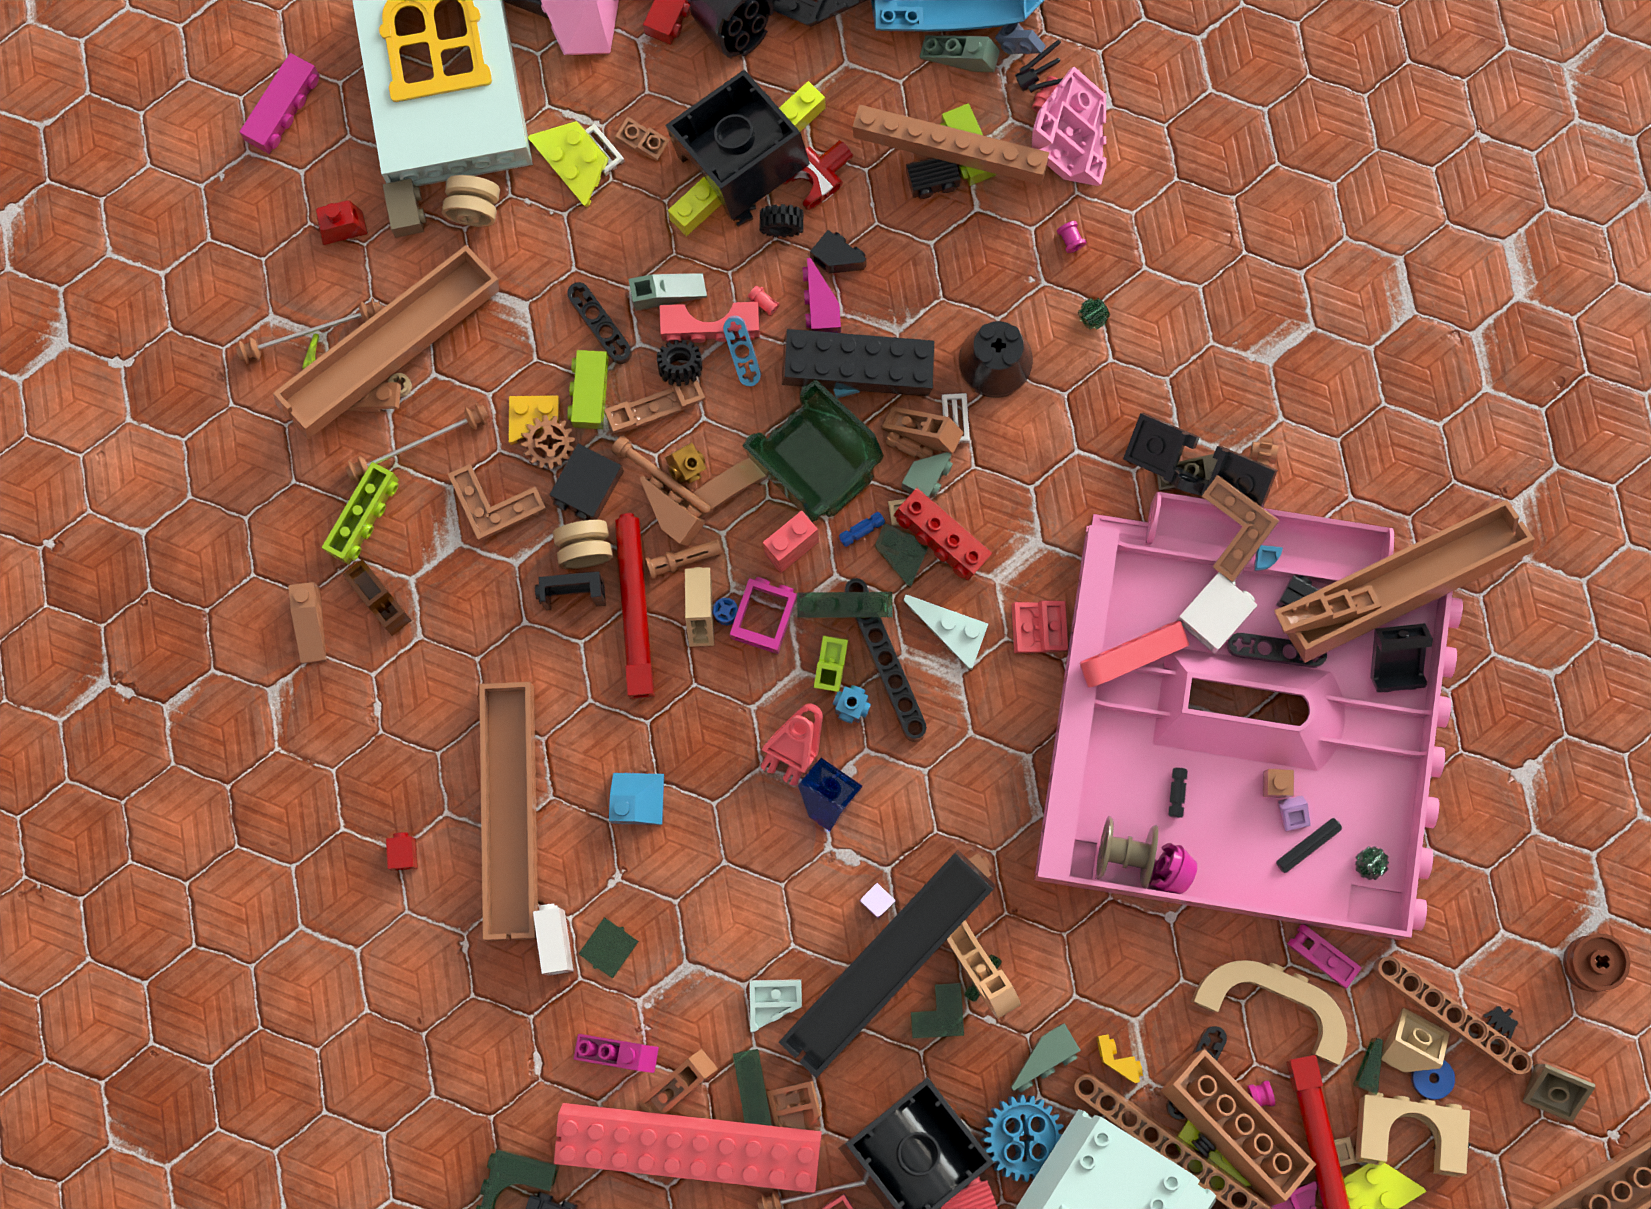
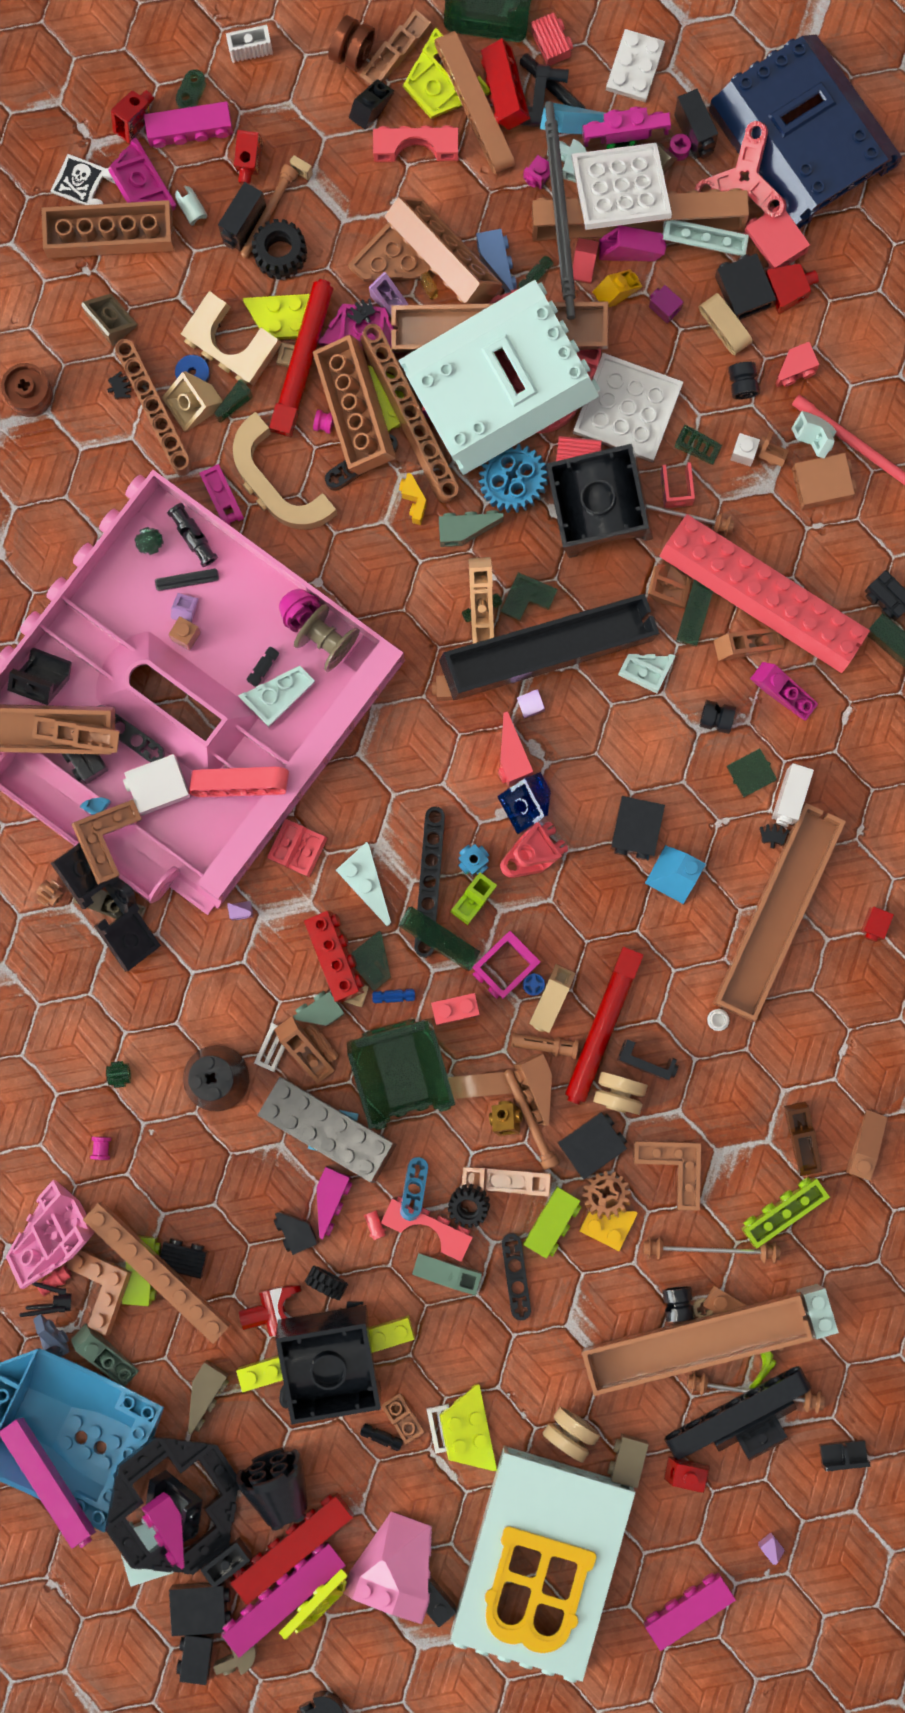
camera: 150 degrees left, 5 degrees up
black bush [1191,1133,1217,1159] -> none
none -> nougat plate [66,1248,132,1336]
none -> black piece [167,503,218,567]
none -> dark tan slope [188,1360,229,1435]
none -> lavender slope [227,901,253,921]
none -> light aqua wing [238,666,315,727]
none -> black axle [360,1424,403,1451]
none -> coral slope [498,711,533,787]
none -> black brick [610,796,665,861]
none -> black wheel [662,1286,695,1322]
none -> black beam [664,1366,811,1460]
none -> black wheel [699,700,736,734]
none -> white plate [707,1009,729,1031]
none -> black bracket [714,1400,797,1461]
none -> lavender slope [758,1532,784,1565]
none -> black piece [759,824,789,849]
none -> light aqua brick [796,1284,839,1339]
none -> black panel [819,1439,871,1471]

